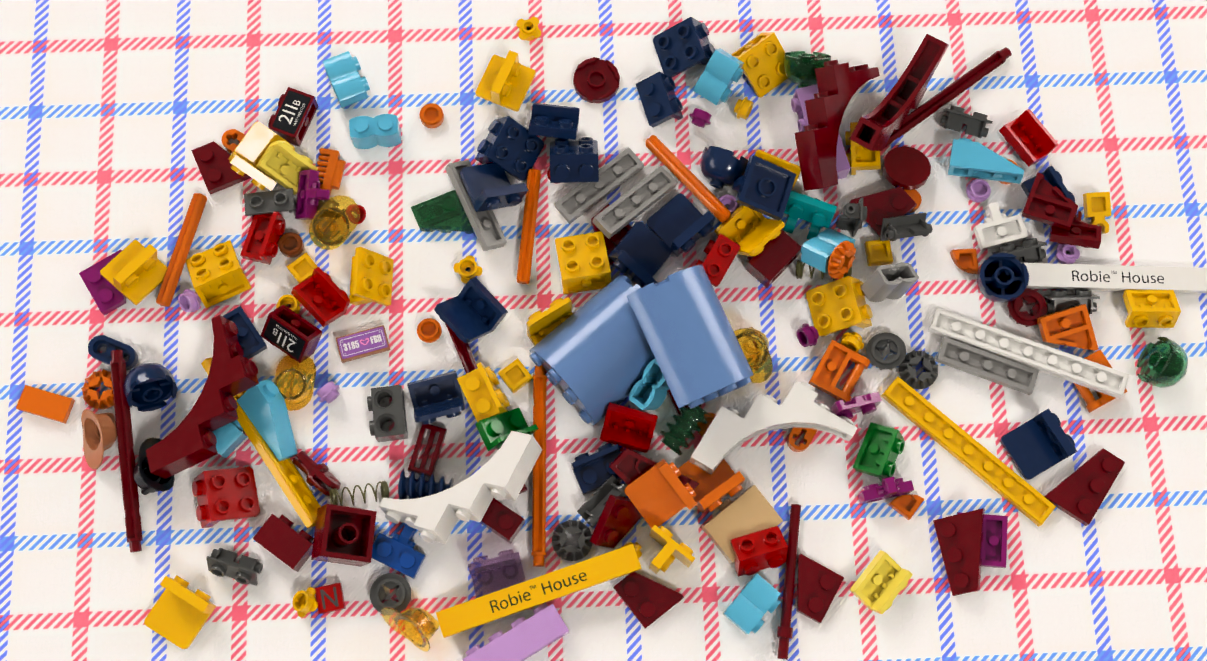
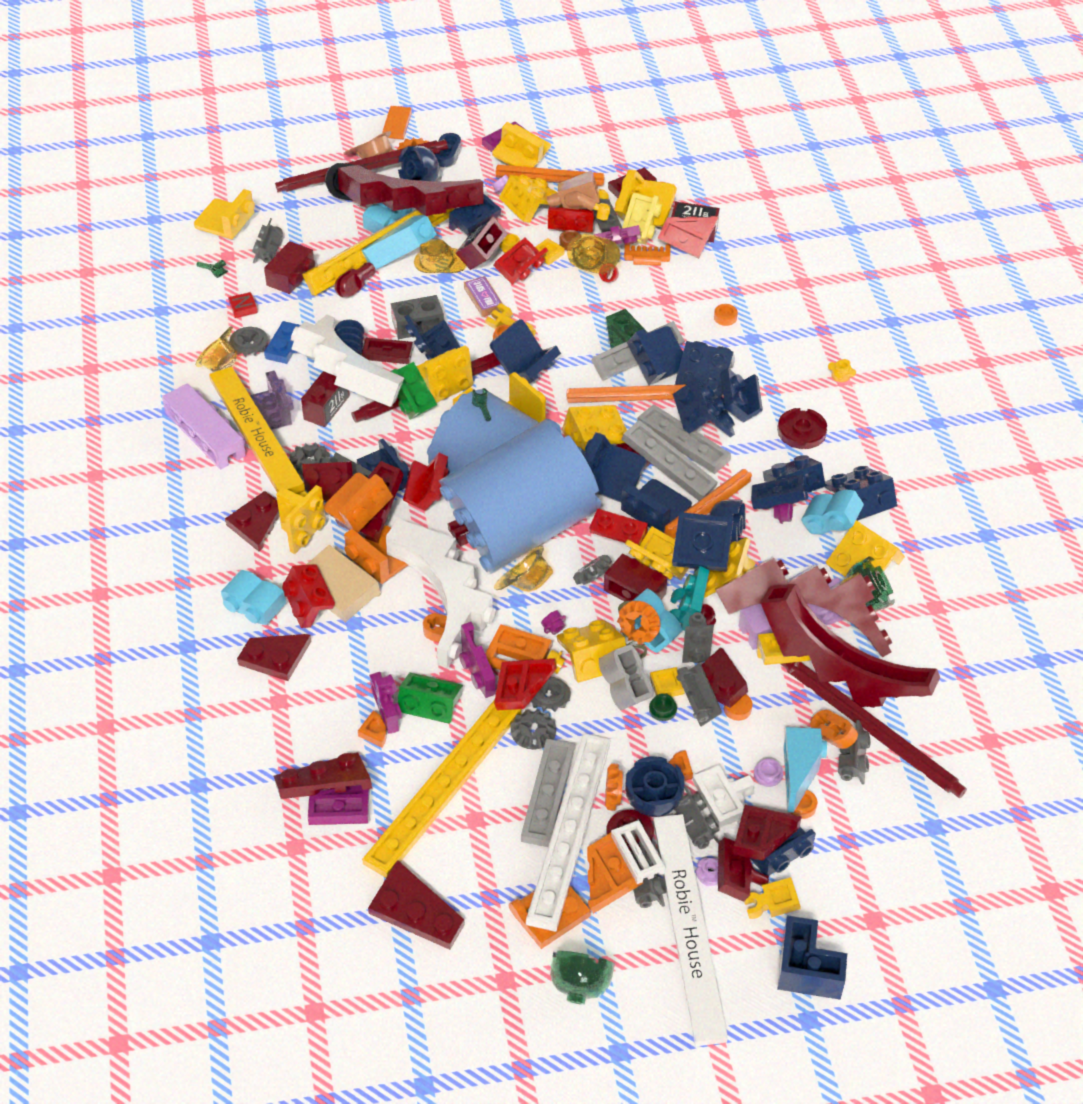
camera: 85 degrees right, 25 degrees down
red bracket [192,467,260,528] -> none
yellow plate [292,587,318,618] -> none
dark red brick [311,504,377,567] -> none
lavender plate [317,381,340,404] -> none
medium azure brick [322,51,370,108] -> none
olive piece [329,480,389,506] -> none
medium azure brick [349,114,402,149] -> none
yellow bracket [349,247,394,306] -> none
yellow plate [453,255,483,284] -> none
yellow bracket [475,50,536,112] -> none
orange piece [531,365,547,567] -> none
clear green piece [660,405,711,456] -> none
yellow plate [734,97,754,120] -> none
dark red bar [777,504,801,660] -> none
light yellow bracket [850,550,913,614] -> none
dark red tile [882,146,931,190] -> none
red bracket [999,109,1058,167] -> none
dark blue bracket [1000,408,1078,480] -> none
yellow bracket [1123,289,1181,328] -> none
none -> clear green hand [196,260,228,278]
none -> clear green hand [472,388,491,422]
none -> yellow hinge [485,303,536,337]
none -> red wing [494,658,557,711]
none -> nougat torso [547,170,610,220]
none -> dark grey gear [573,555,612,585]
none -> orange gear [605,763,623,811]
none -> white tile [611,820,665,884]
none -> dark green plate [649,694,677,721]
none -> wing [657,216,718,259]
none -> dark blue bracket [751,475,808,509]
none -> dark blue brick [777,915,848,1000]
none -> orange beam [810,710,858,749]

